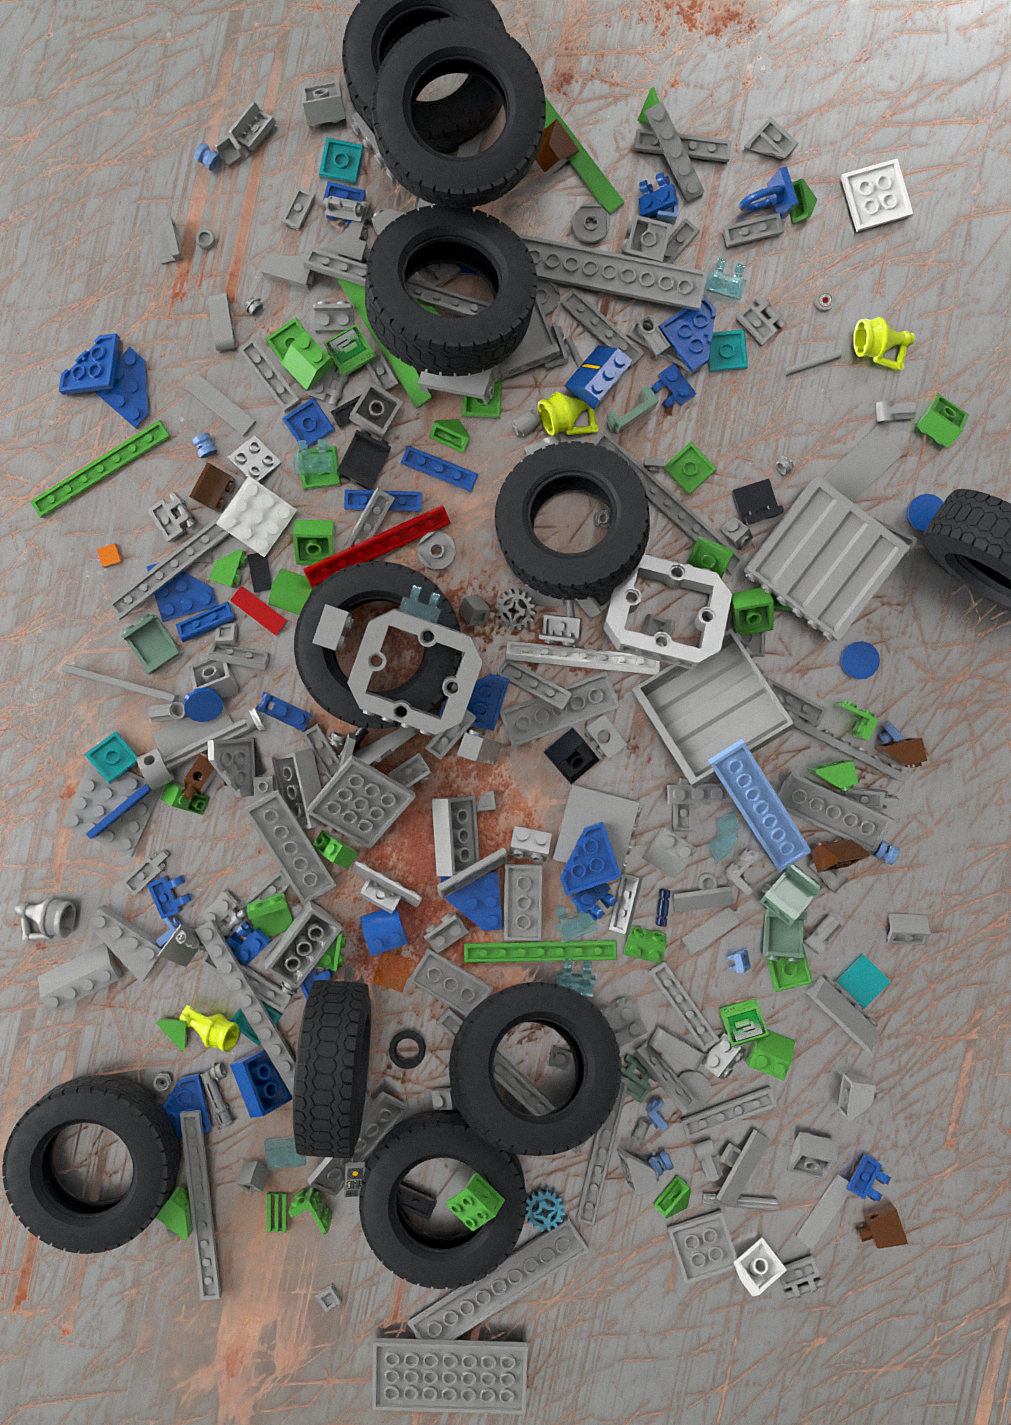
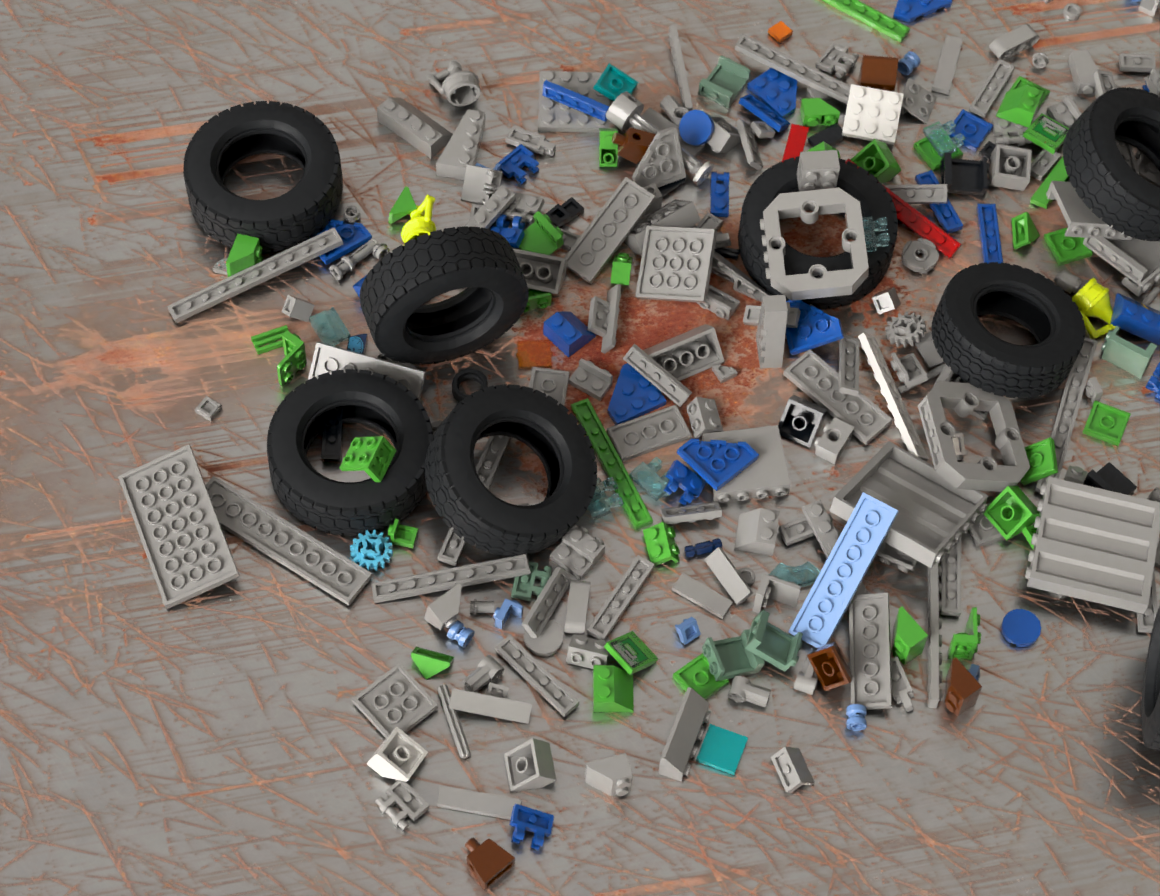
camera: 60 degrees right, 30 degrees down
none -> bright green bracket [388,518,419,549]
none -> black slope [546,197,584,227]

